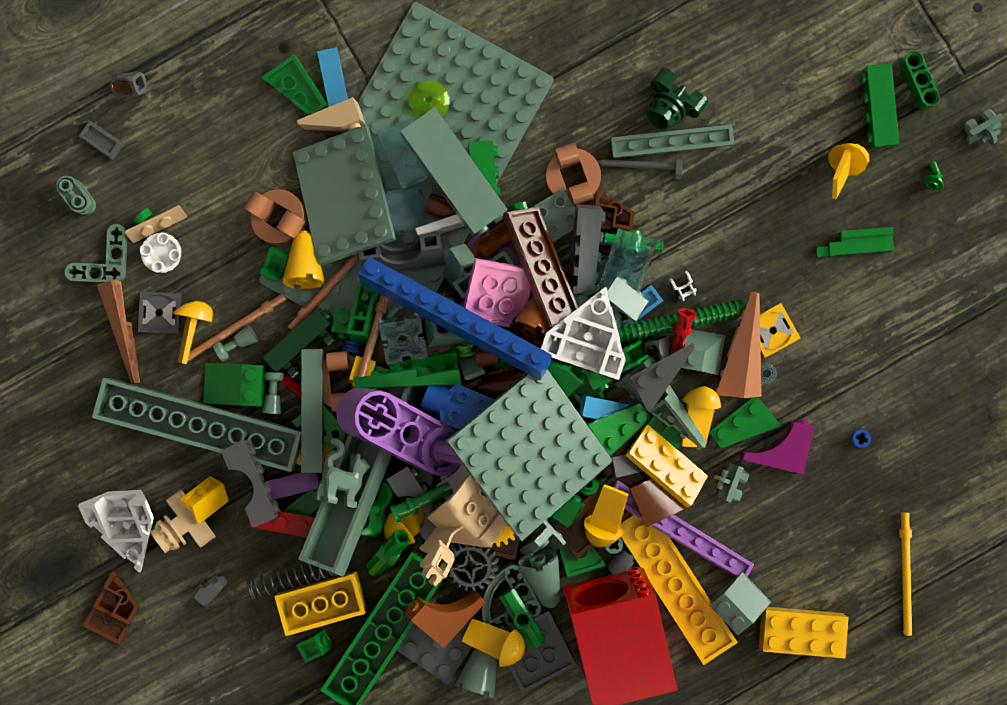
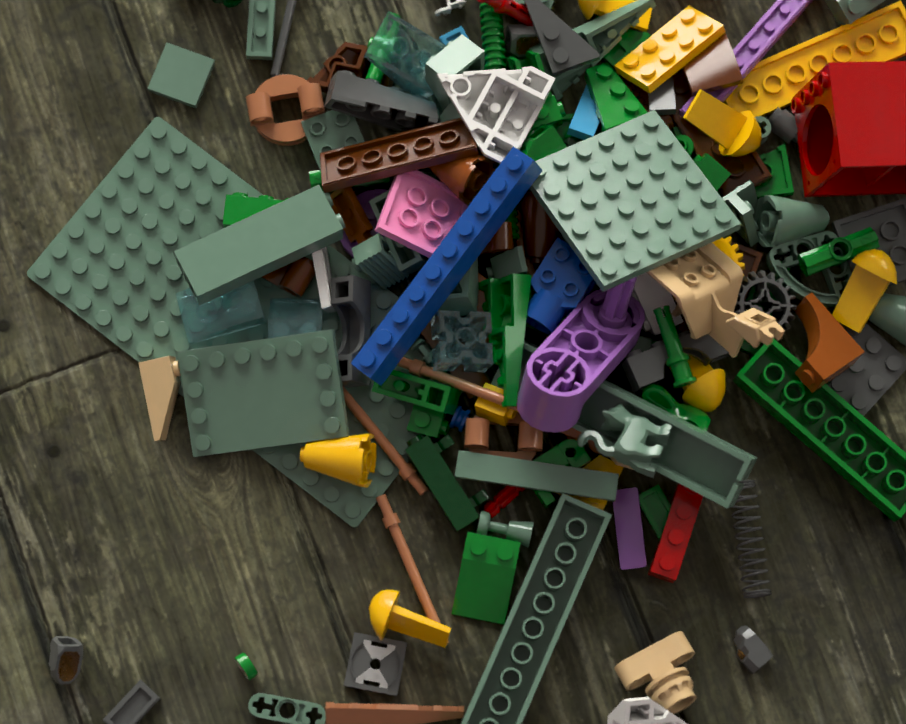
camera: 85 degrees left, 10 degrees down
tan piece [125,205,187,243] -> none
white dish [140,232,181,273] -> none
yellow panel [179,476,229,524] -> none
sand green piece [213,324,259,362] -> none
dark grey arch [221,440,280,528] -> none
nougat piece [244,189,307,246] -> none
green bracket [259,246,289,281] -> none
green wing [261,54,328,115] -> none
yellow brick [274,570,368,636] -> none
green bracket [296,629,333,663] -> none
dark azure tile [317,47,348,107] -> none
green piece [366,530,410,576] -> none
clear neon green dish [409,80,450,118] -> none
bright green bush [456,342,475,357] -> none
none -> sand green tile [147,42,215,108]

